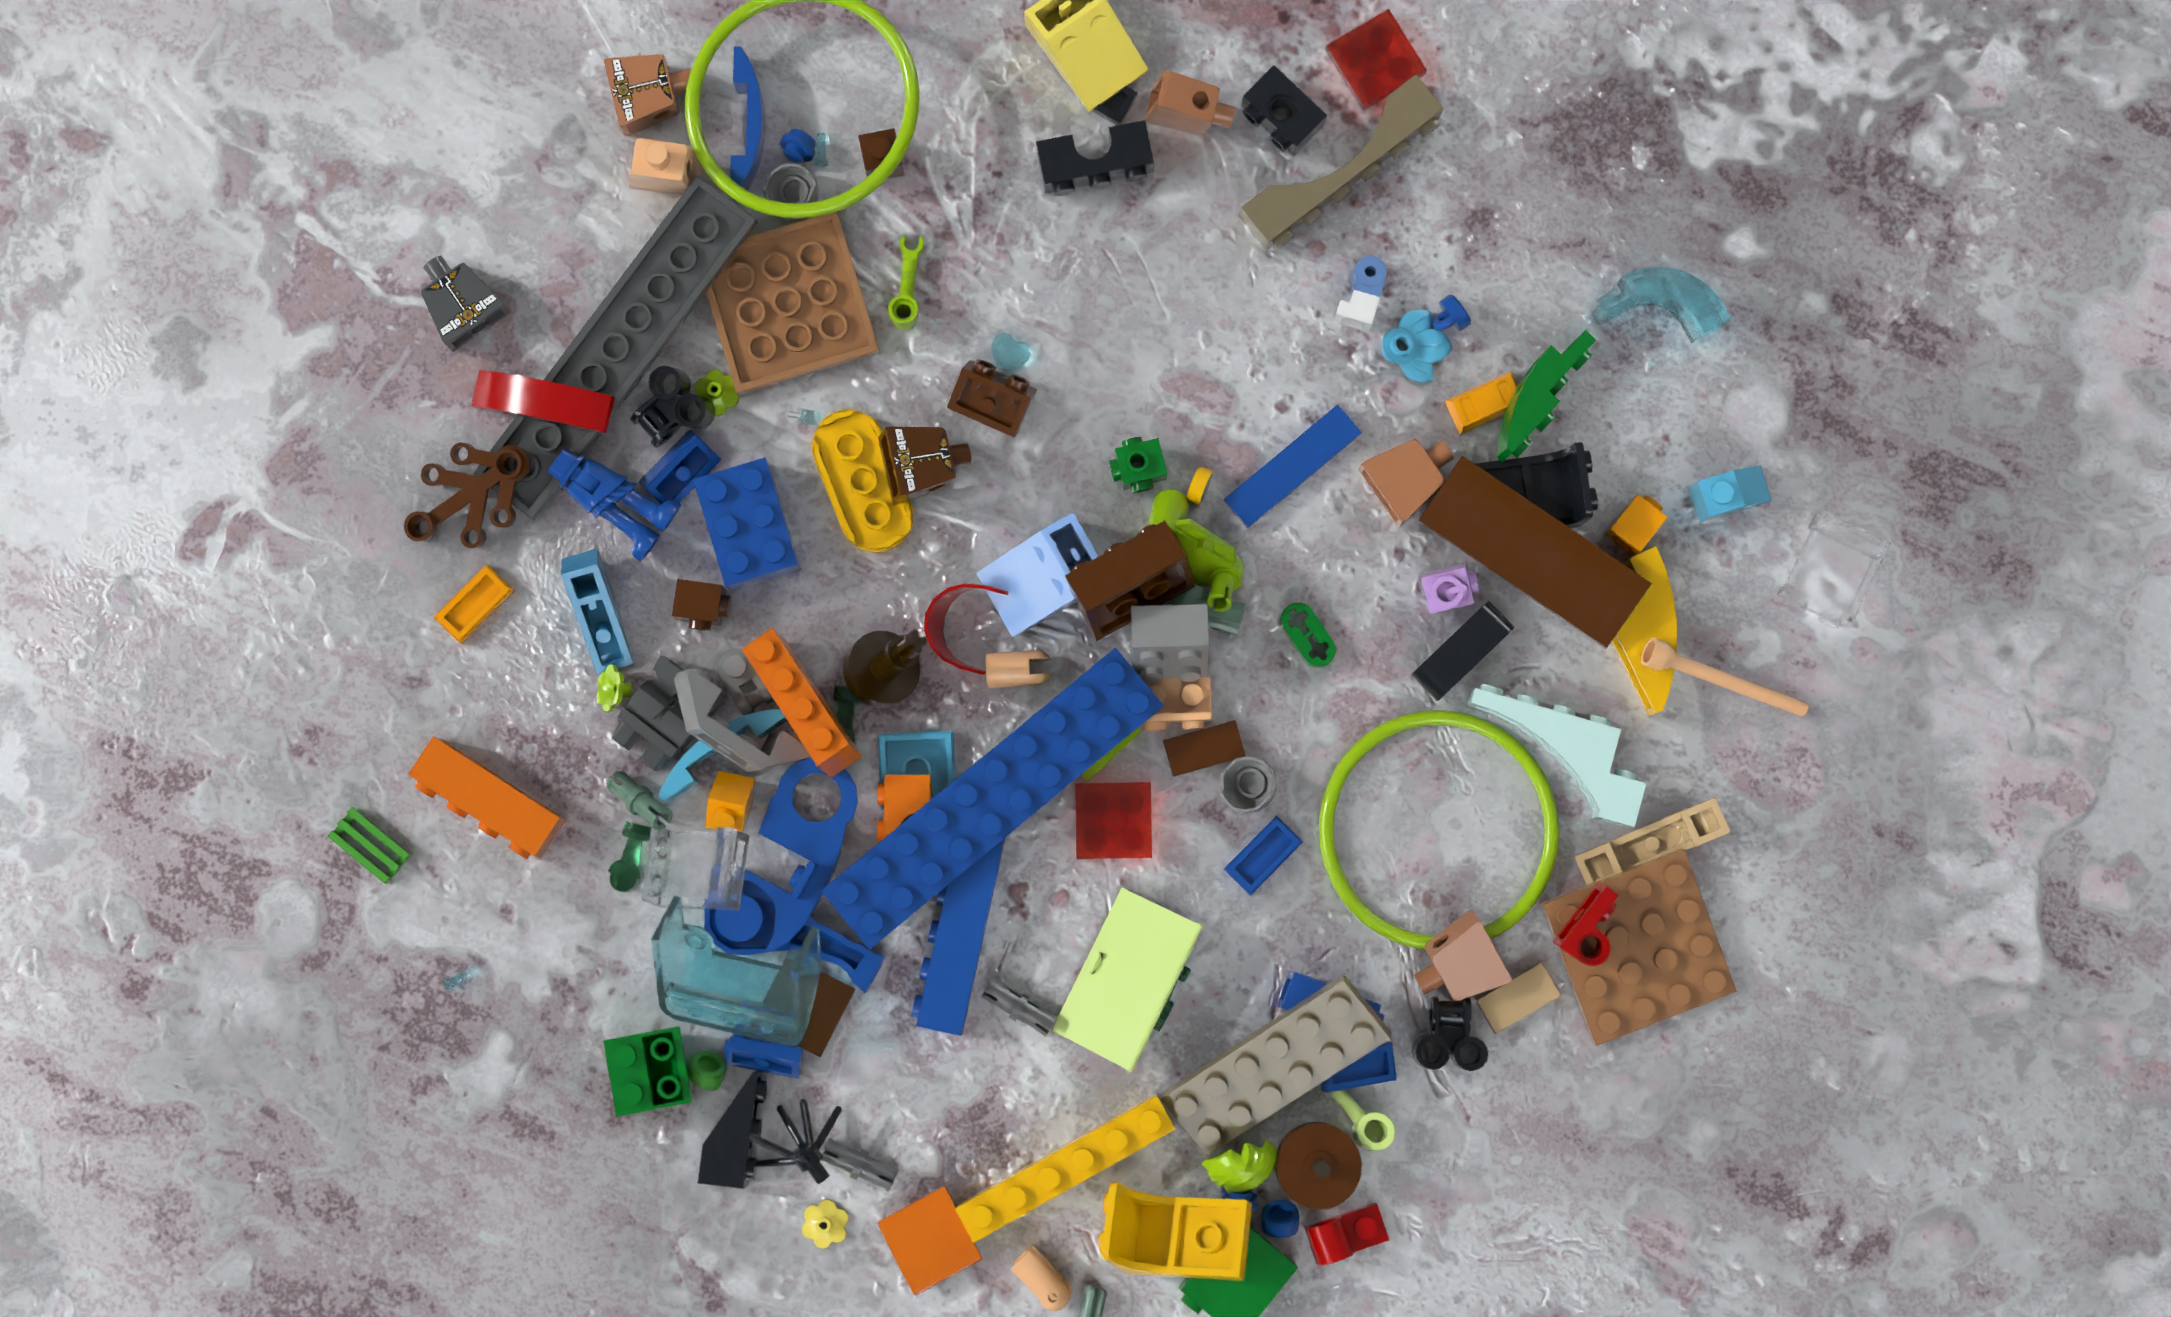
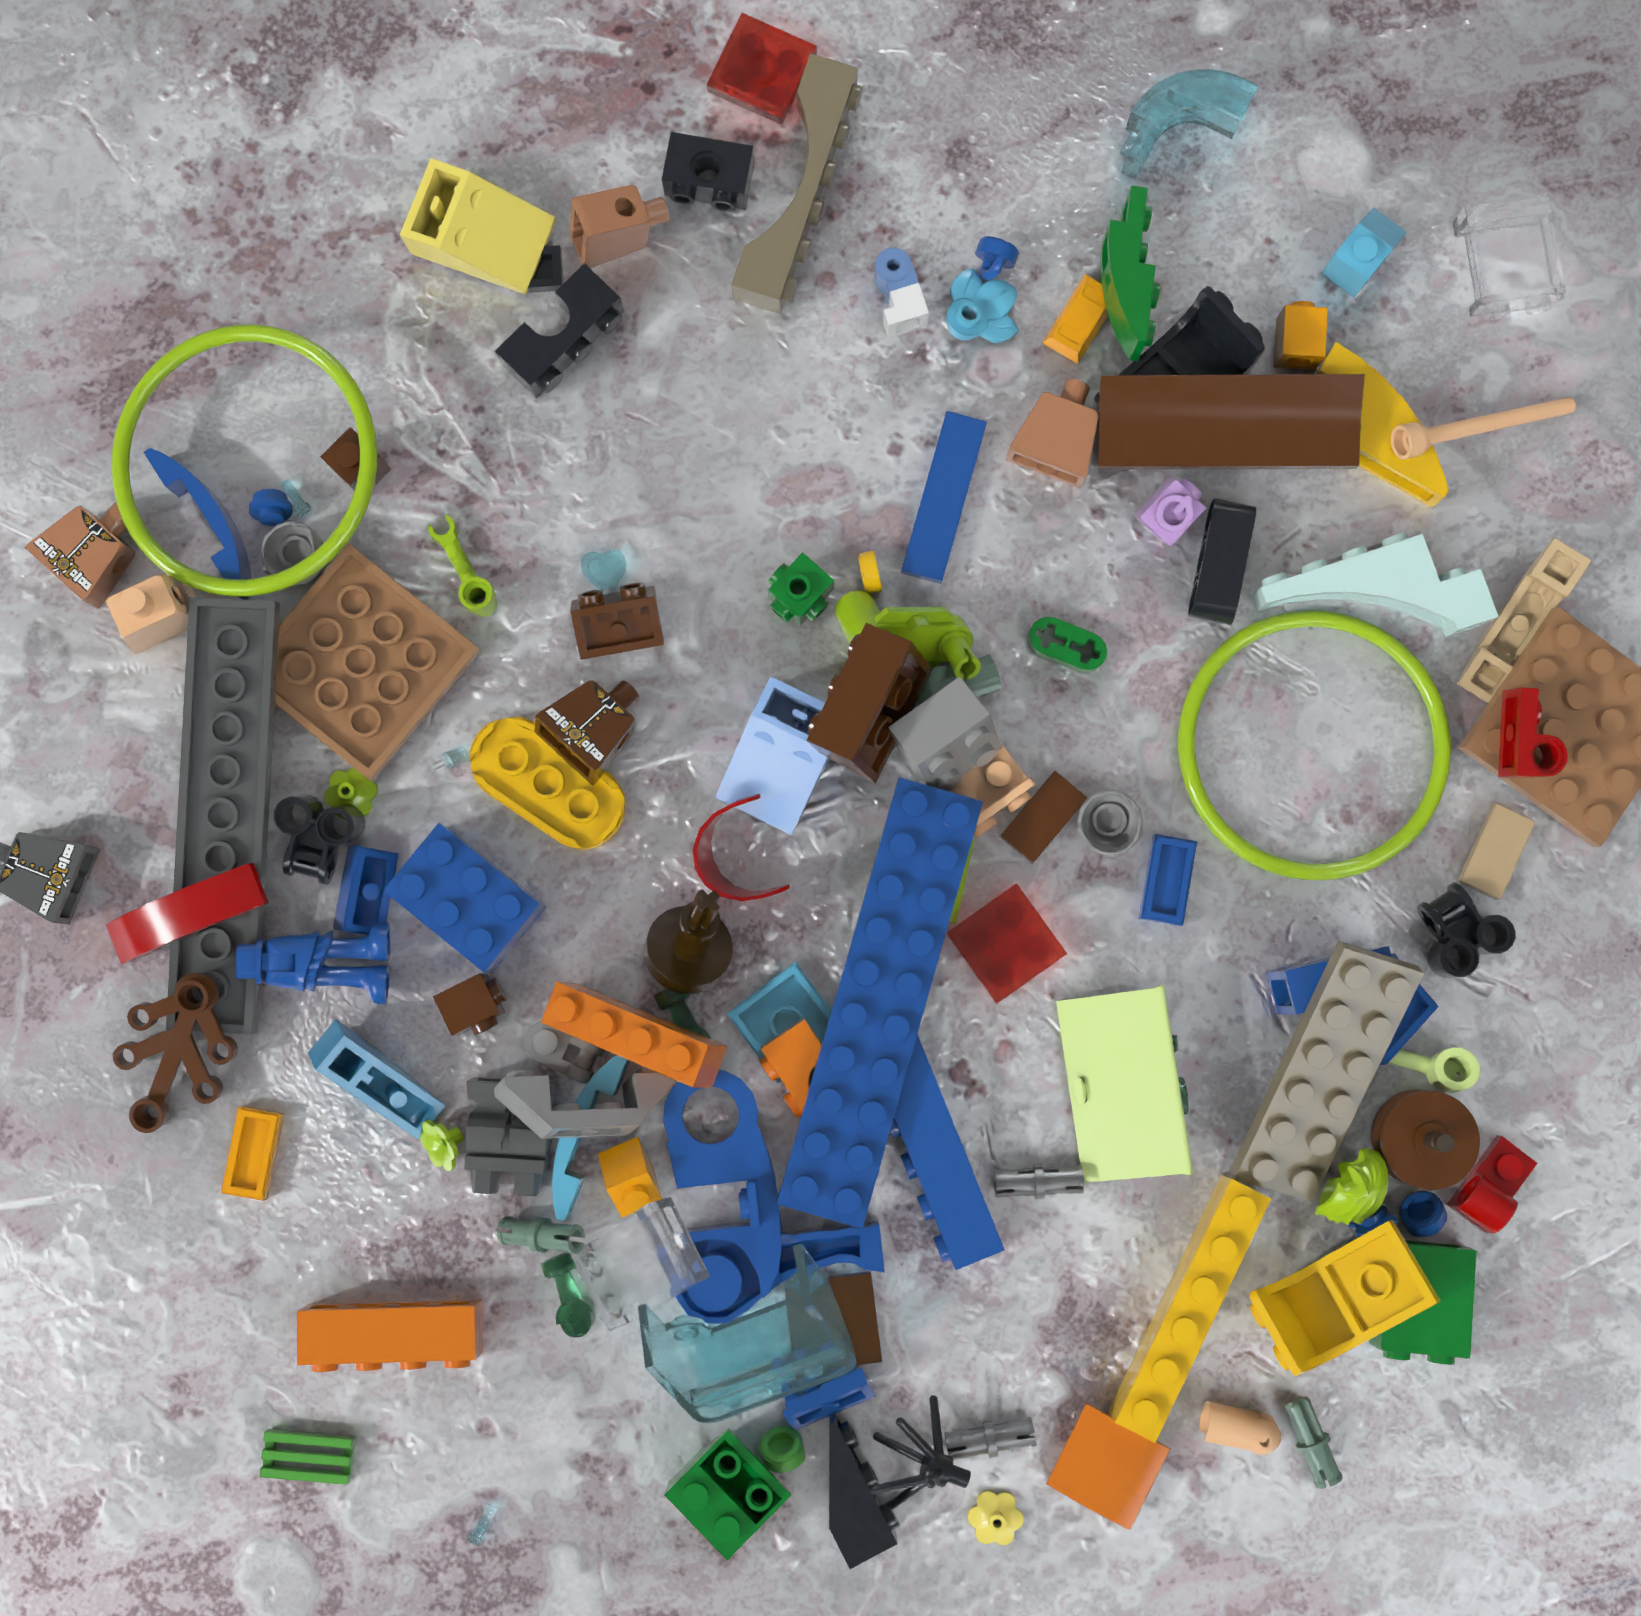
camera: 30 degrees left, 0 degrees up
light nougat piece [985,650,1052,689] -> none
nougat torso [1413,909,1513,1001] -> none

